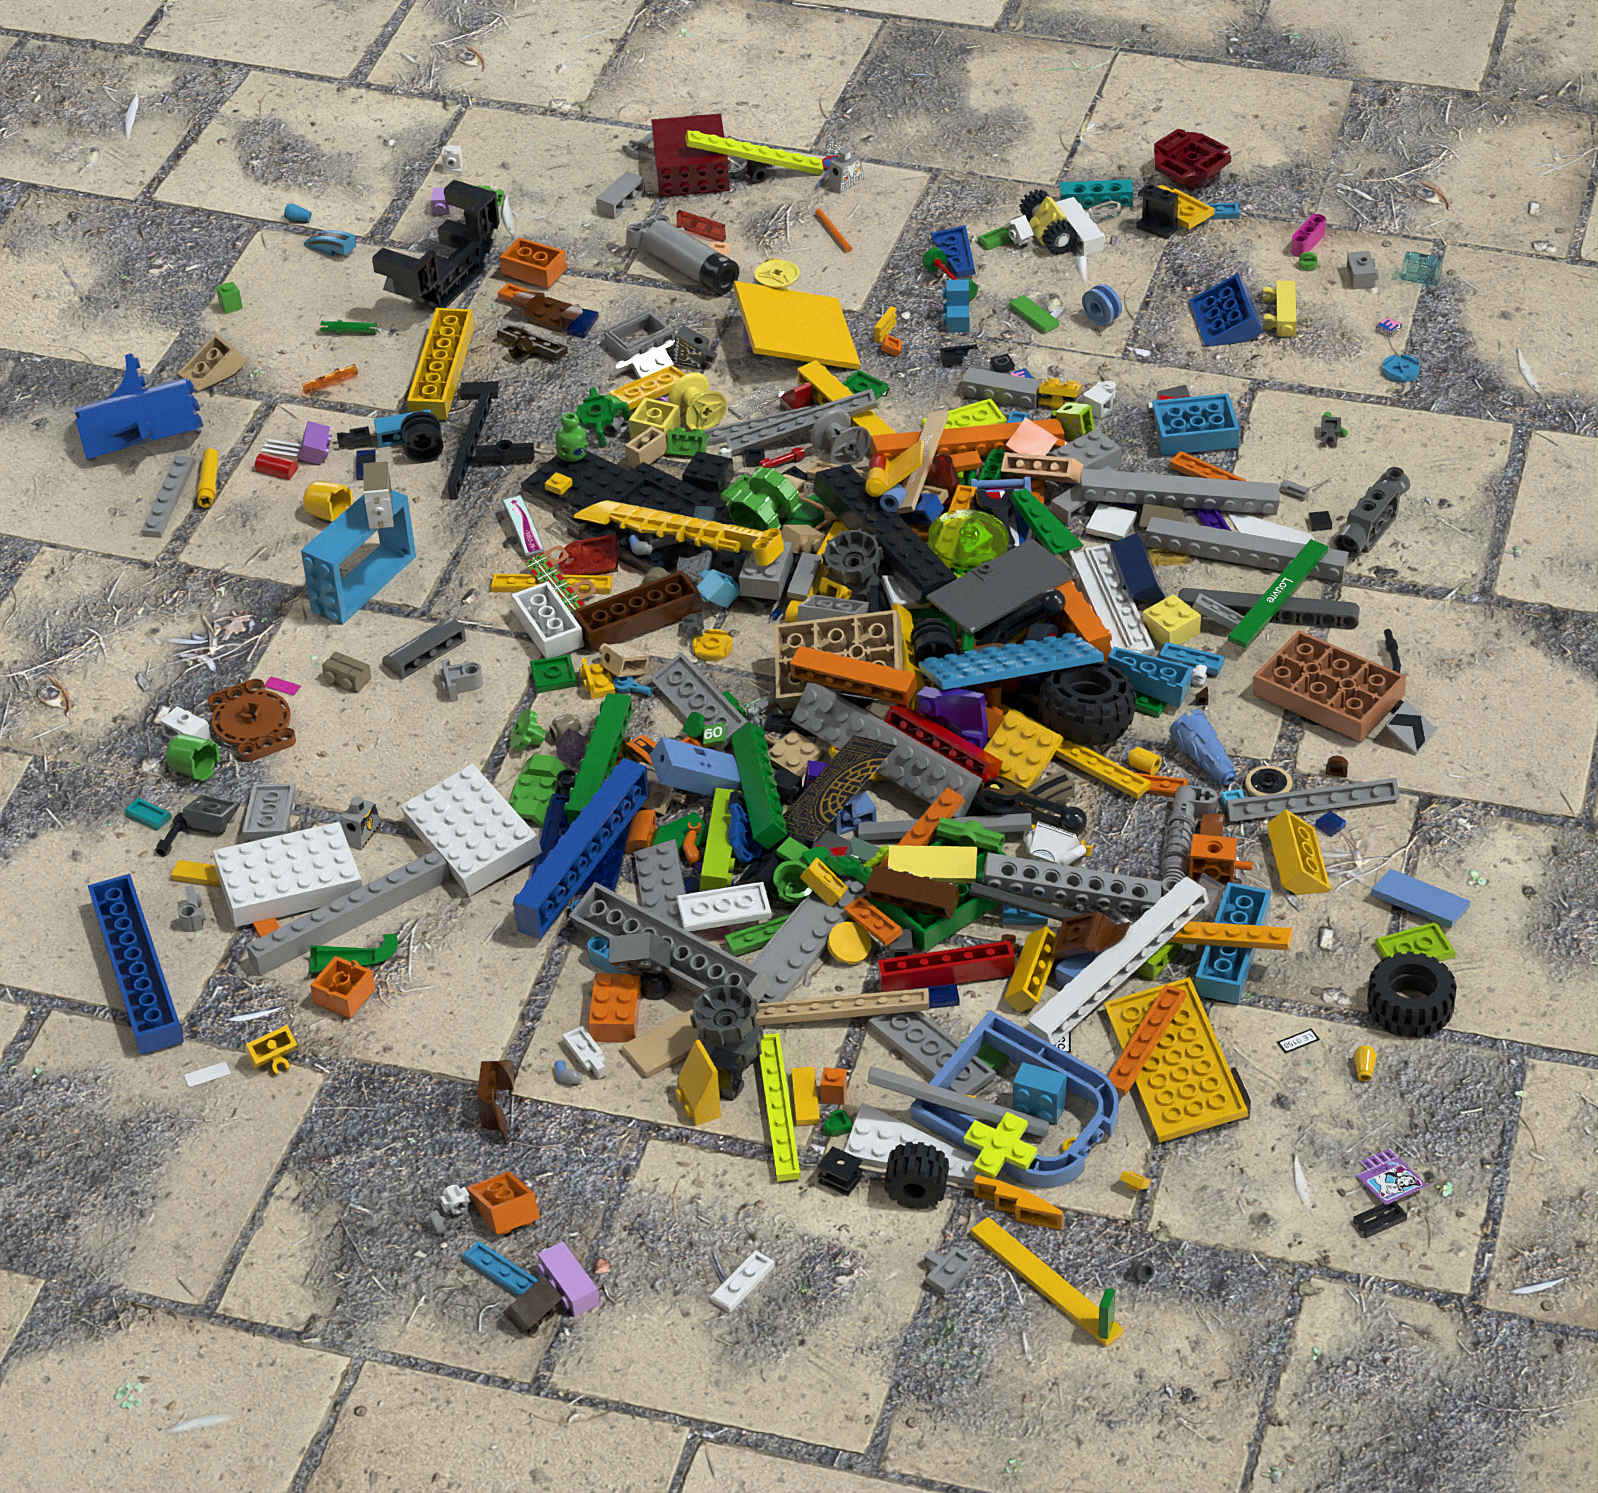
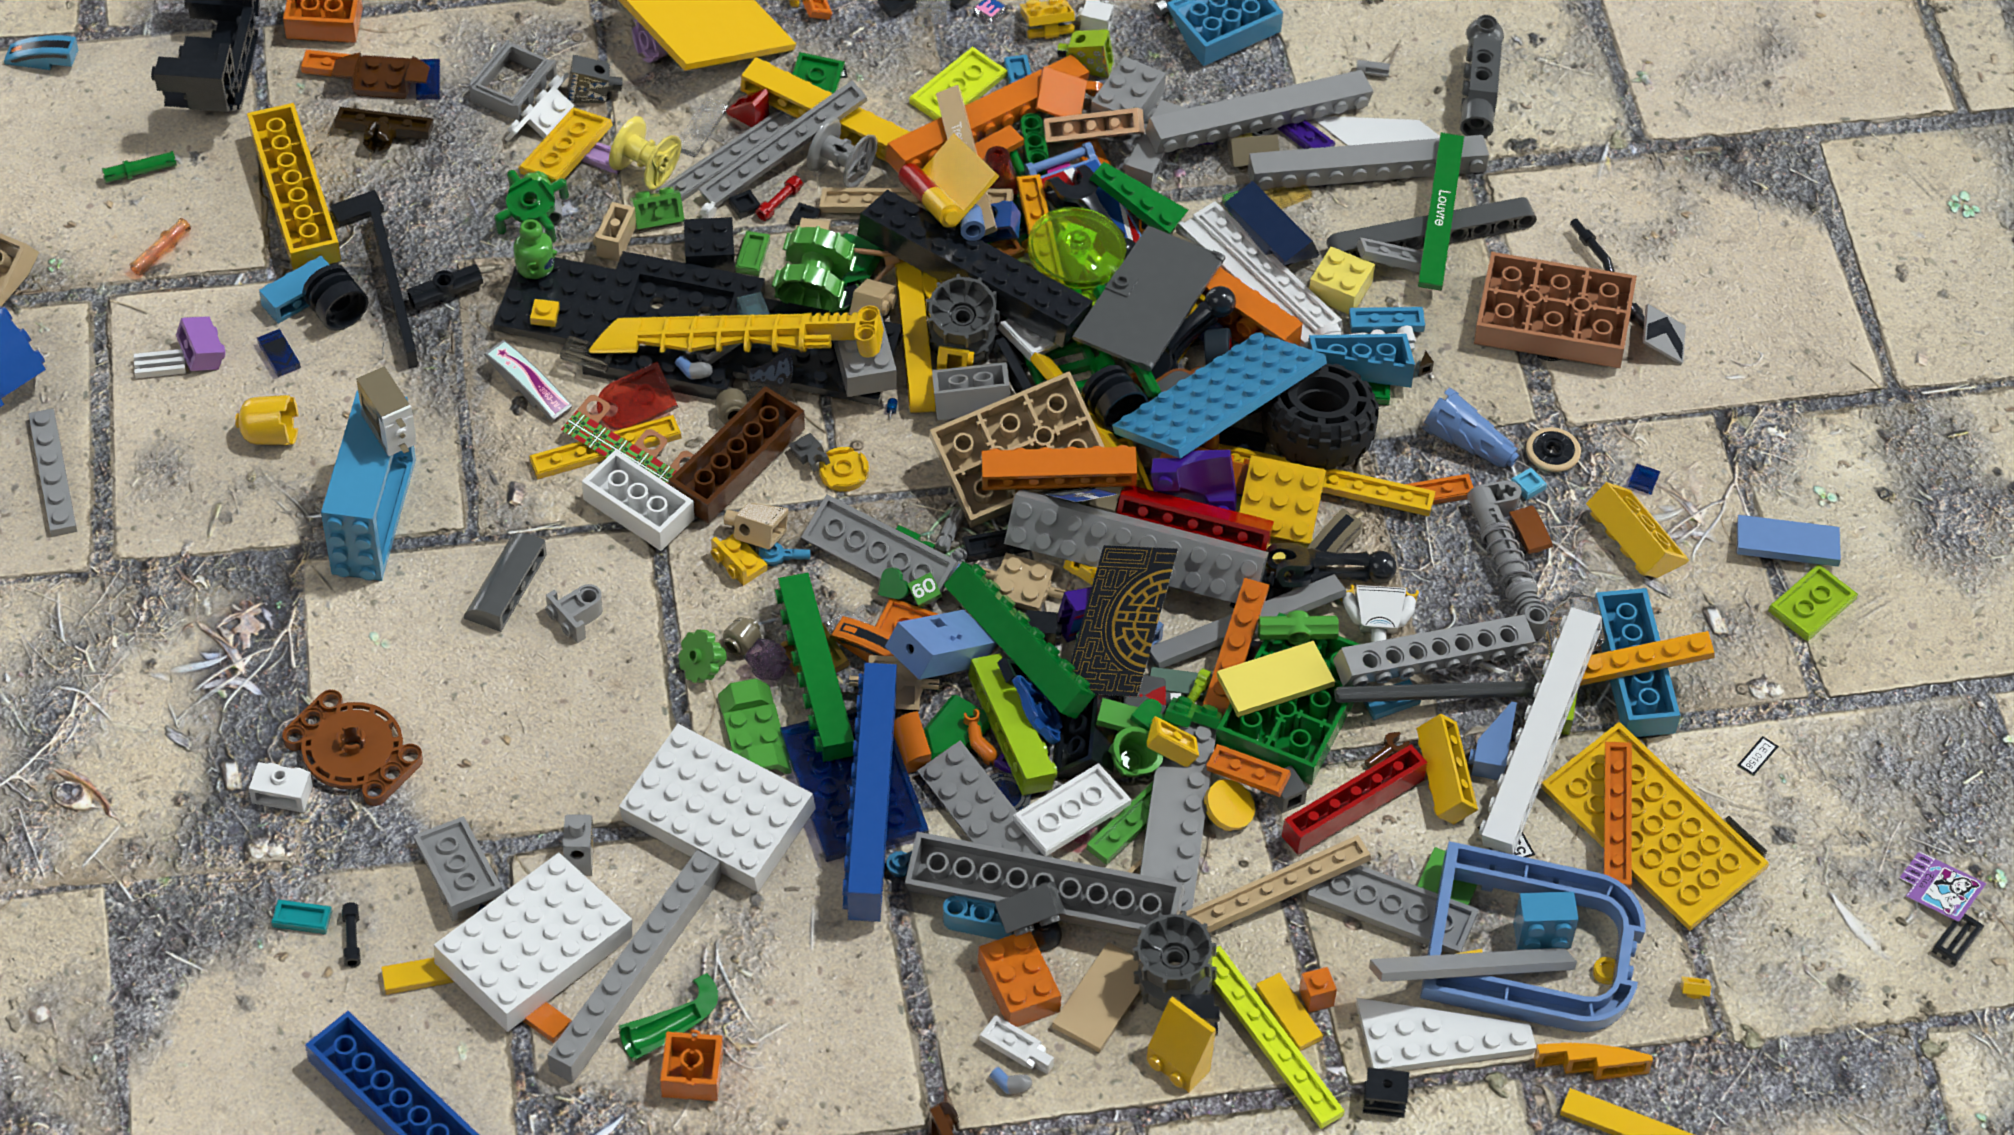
camera: 30 degrees left, 10 degrees up
bright green cylinder [166,734,220,781] -> none
light grey plate [178,885,206,932] -> none
dark grey slope [182,795,240,834] -> none
yellow piece [196,448,219,508] -> none
red brick [255,453,298,480] -> none
dark pink sticker [264,676,301,695] -> none
dark tan brick [322,651,371,692] -> none
black plate [336,426,372,448] -> none
green tile [530,654,577,694] -> none
black wheel [557,769,576,799] -> none
light yellow brick [629,397,681,443] -> none
medium azure brick [697,568,740,608] -> none
light grey tile [787,552,822,601] -> none
green tile [824,1109,853,1137] -> none
reddish brown brick [865,865,960,919] -> none
black wheel [884,1142,949,1209] -> none
clear blue tile [912,984,960,1009] -> none
light grey brick [962,367,1042,409] -> none
neon yellow plate [964,1112,1038,1179] -> none
reddish brown piece [1051,911,1131,962] -> none
white tile [1086,503,1137,541] -> none
yellow brick [1127,747,1162,775] -> none
dark grey plate [1130,1257,1155,1282] -> none
orange plate [1169,451,1246,481] -> none
orange piece [1189,834,1253,890] -> none
light grey plate [1226,778,1399,822] -> none
black tile [1308,511,1332,531] -> none
reddish brown tile [1326,756,1349,778] -> none
yellow cone [1354,1045,1377,1082] -> none
black tyre [1367,951,1457,1038] -> none

